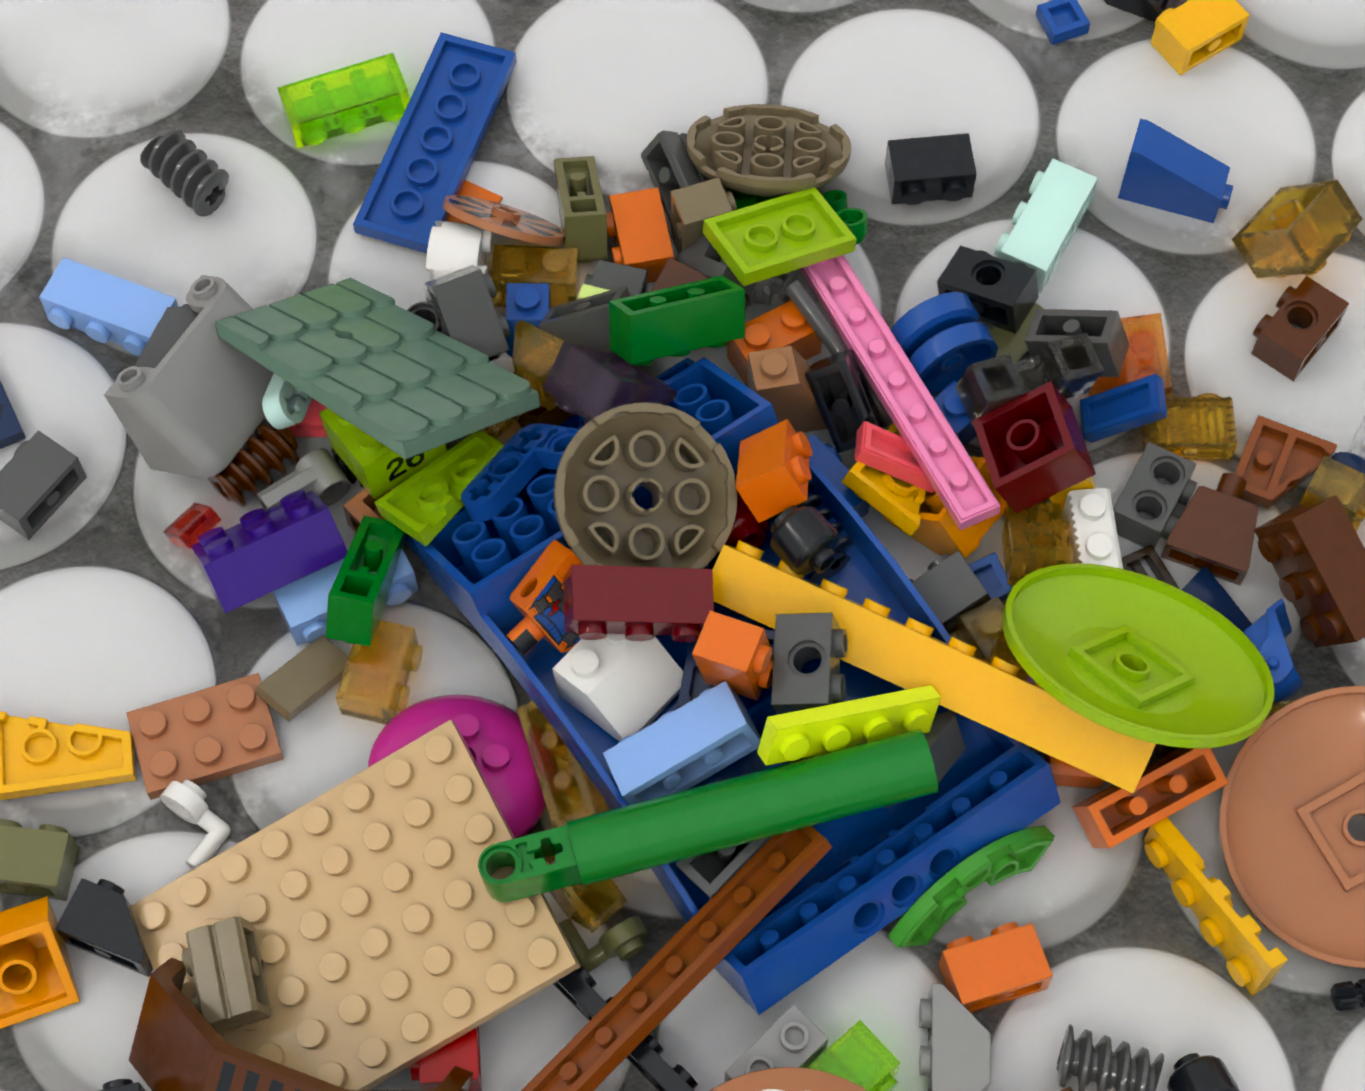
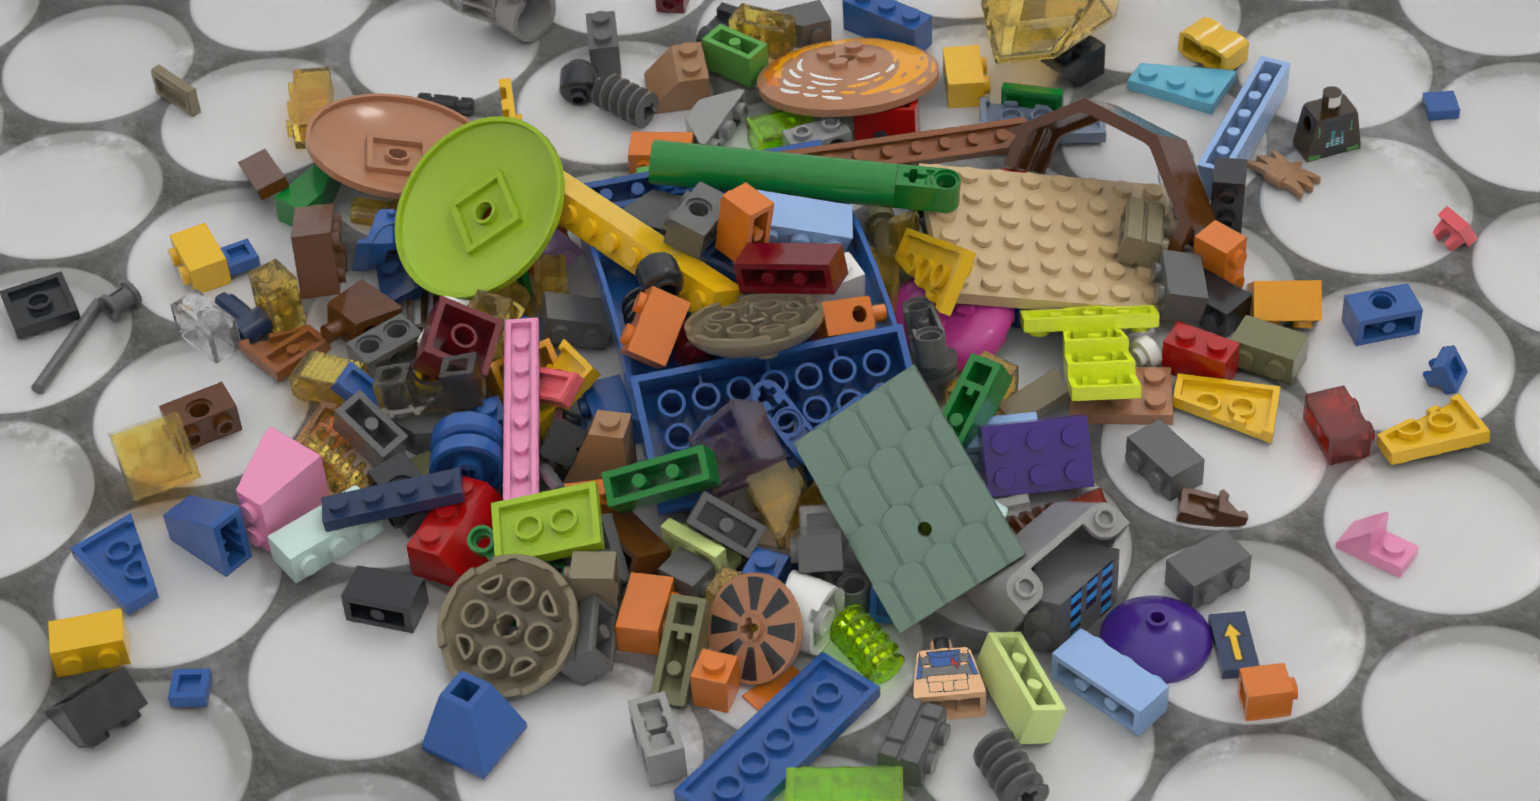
camera: 155 degrees left, 20 degrees down
neon yellow plate [757,685,941,766] -> none
none -> blue wing [70,513,159,616]
none -> bright pink slope [236,427,330,553]
none -> clear yellow piece [300,427,368,494]
none -> dark blue plate [322,467,465,532]
none -> red slope [406,475,503,587]
none -> blue slope [422,670,527,779]
none -> light grey brick [628,691,688,786]
none -> orange brick [690,649,741,713]
none -> clear neon green piece [829,604,905,685]
none -> dark grey brick [877,696,951,787]
none -> yellow wing [894,228,977,316]
none -> dark grey beam [902,297,958,401]
none -> light nougat torso [913,637,986,720]
none -> yellowish green brick [976,632,1066,744]
none -> neon yellow slope [1020,305,1159,401]
none -> dark purple dish [1100,595,1212,684]
none -> dark grey brick [1125,419,1205,502]
none -> dark grey brick [1150,249,1209,323]
none -> red brick [1161,321,1240,380]
none -> reddish brown slope [1176,486,1248,527]
none -> orange brick [1193,220,1247,289]

